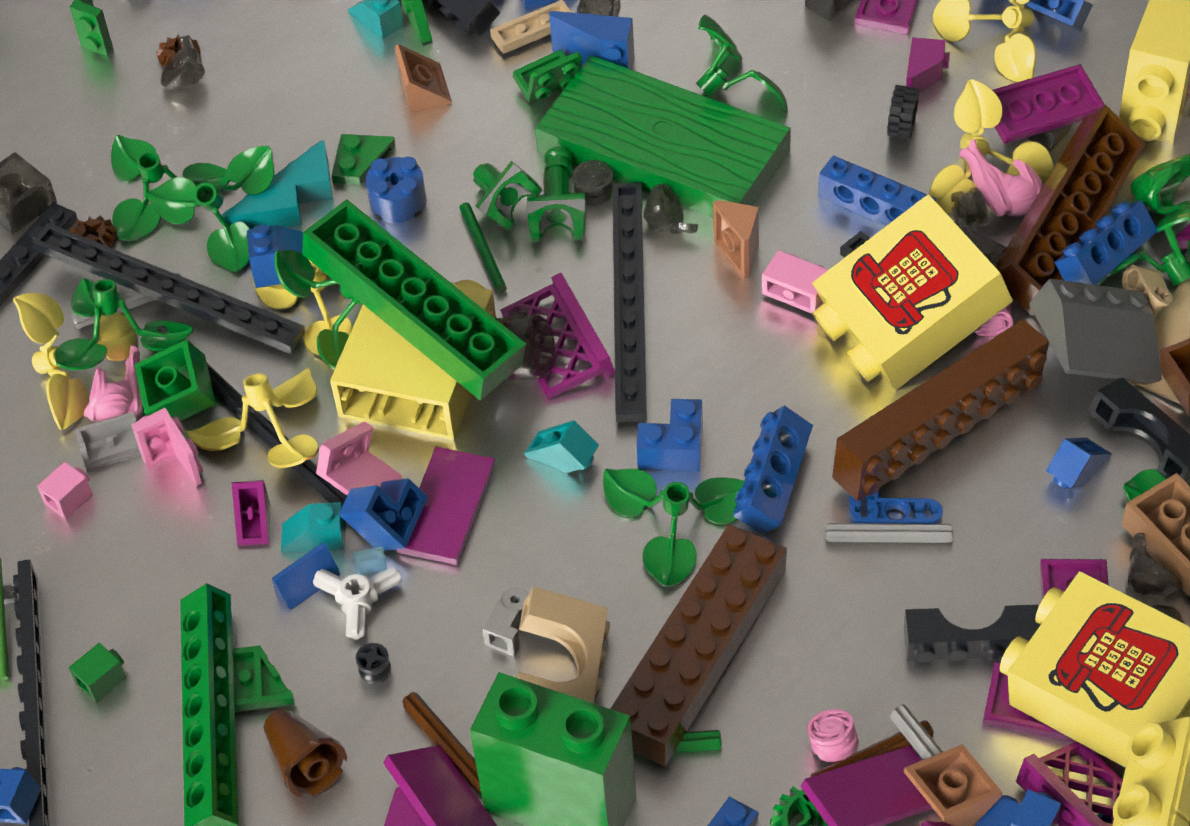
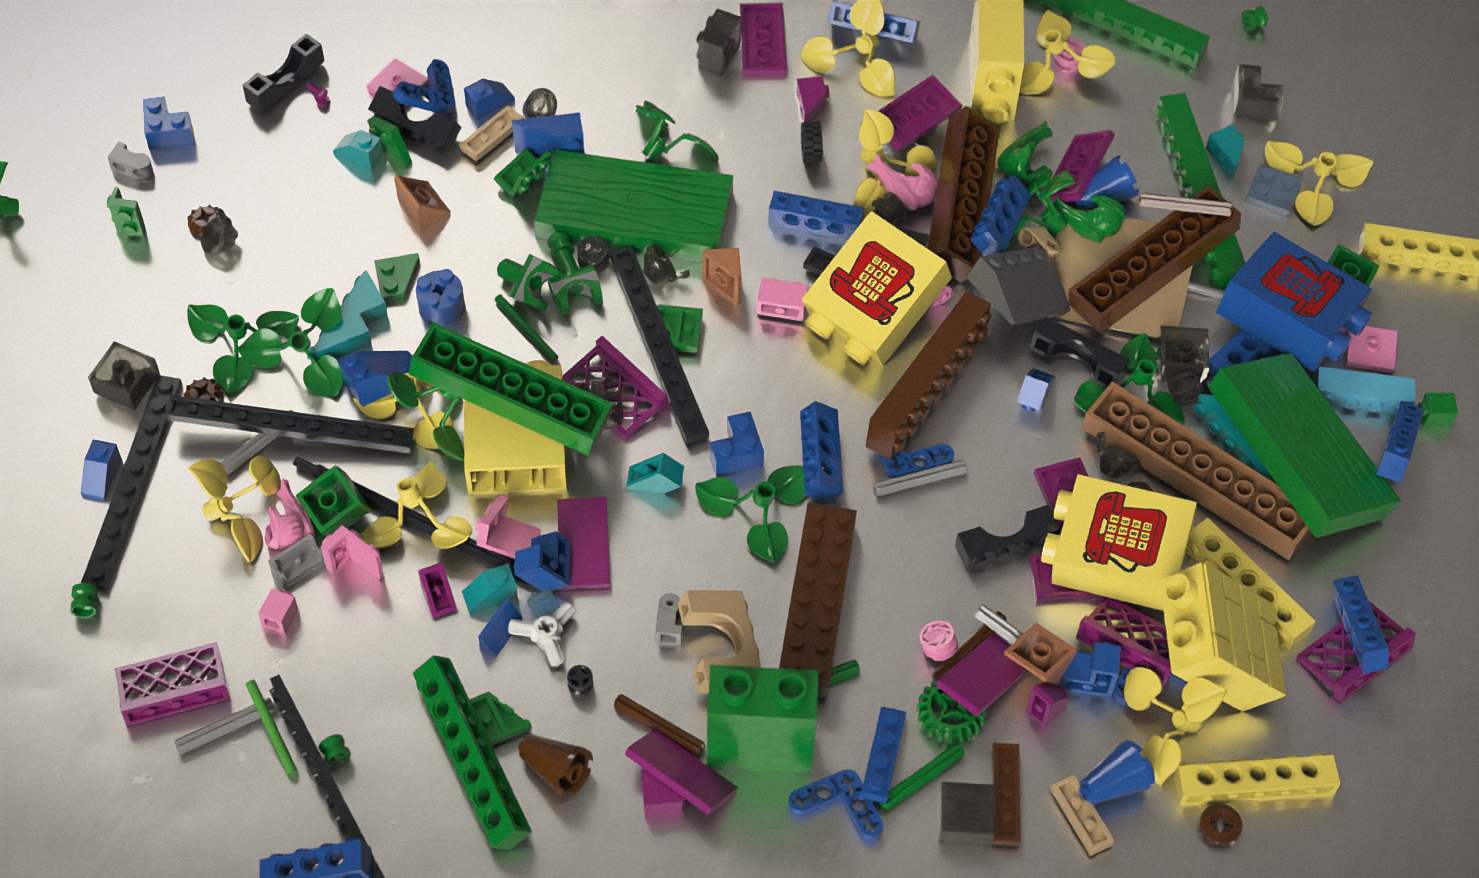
camera: 25 degrees left, 5 degrees up
green plant [55,278,193,370] -> none
green brick [69,642,126,703] -> none
none -> green wheel [318,734,351,767]
none -> green wing [658,304,703,353]

